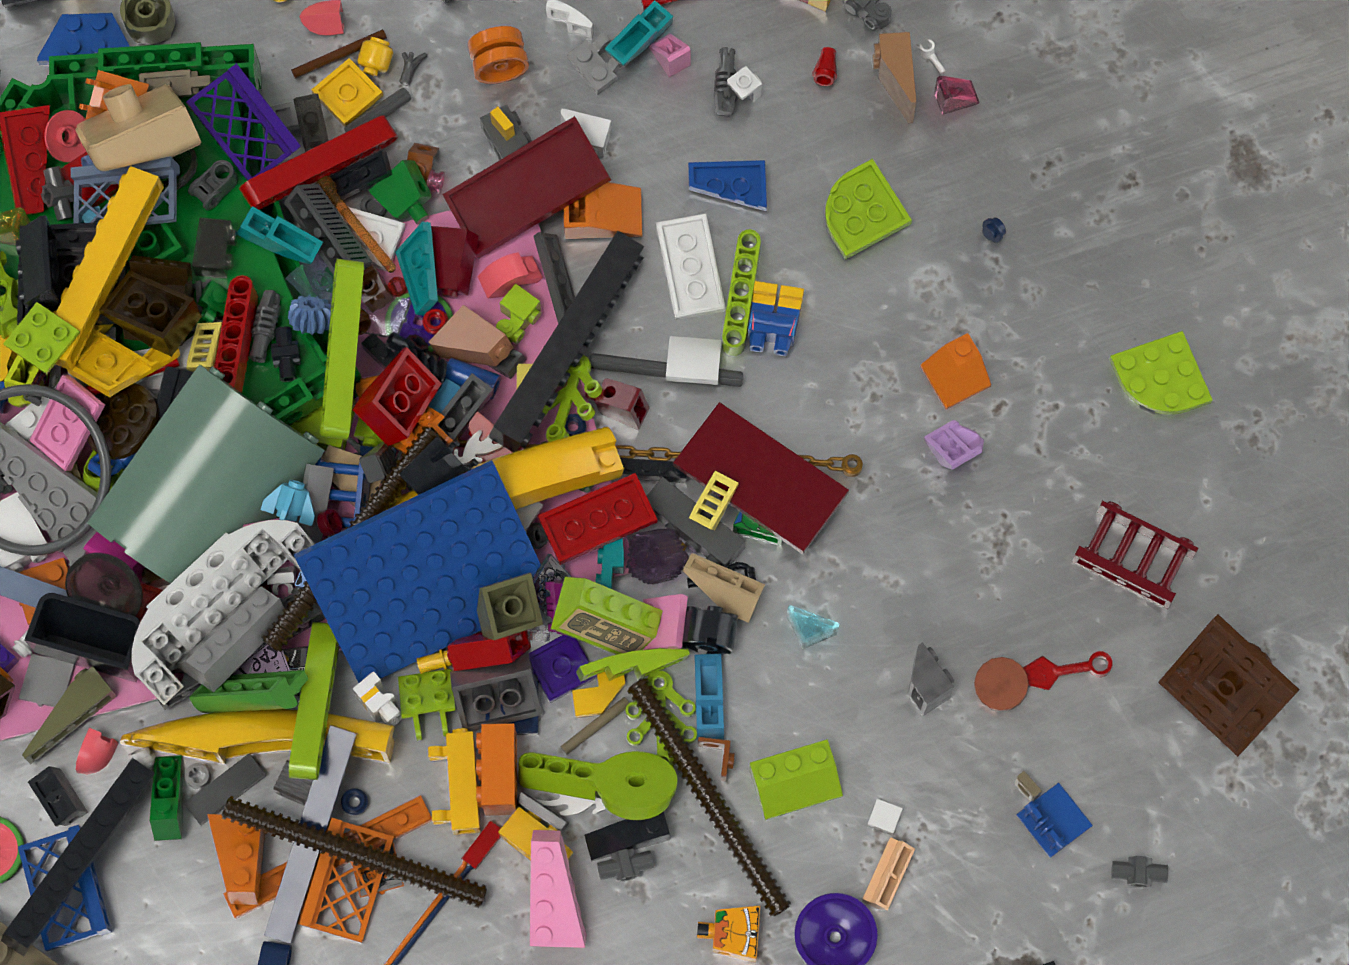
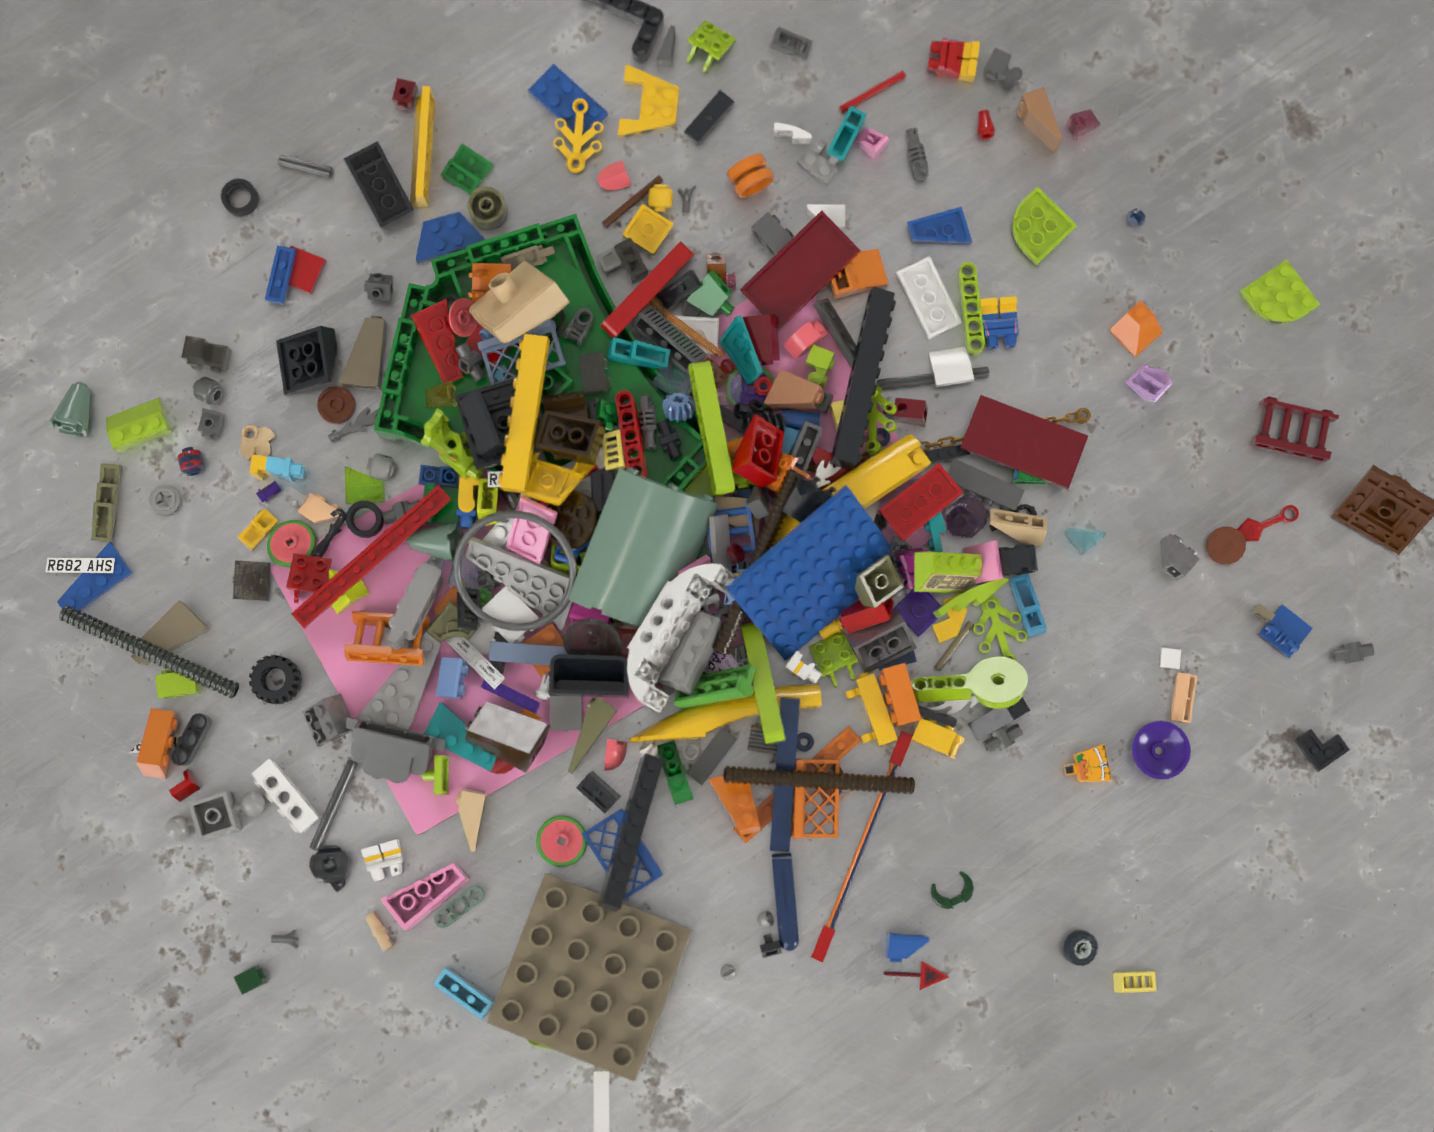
camera: 15 degrees left, 10 degrees up
lime plate [3,302,80,374] -> none
dark purple fence [186,63,301,181] -> none
medium azure brick [261,480,316,526] -> none
dark grey axle [344,88,411,133] -> none
yellow tile [490,106,515,141] -> none
bright pink wedge [530,830,587,948] -> none
dark brown piece [627,678,791,917] -> none
light yellow slope [689,471,739,530] -> none
dark orange bracket [698,737,735,782] -> none
white bracket [727,66,762,102] -> none
lime slope [749,739,843,820] -> none
white hand [920,39,946,74] -> none

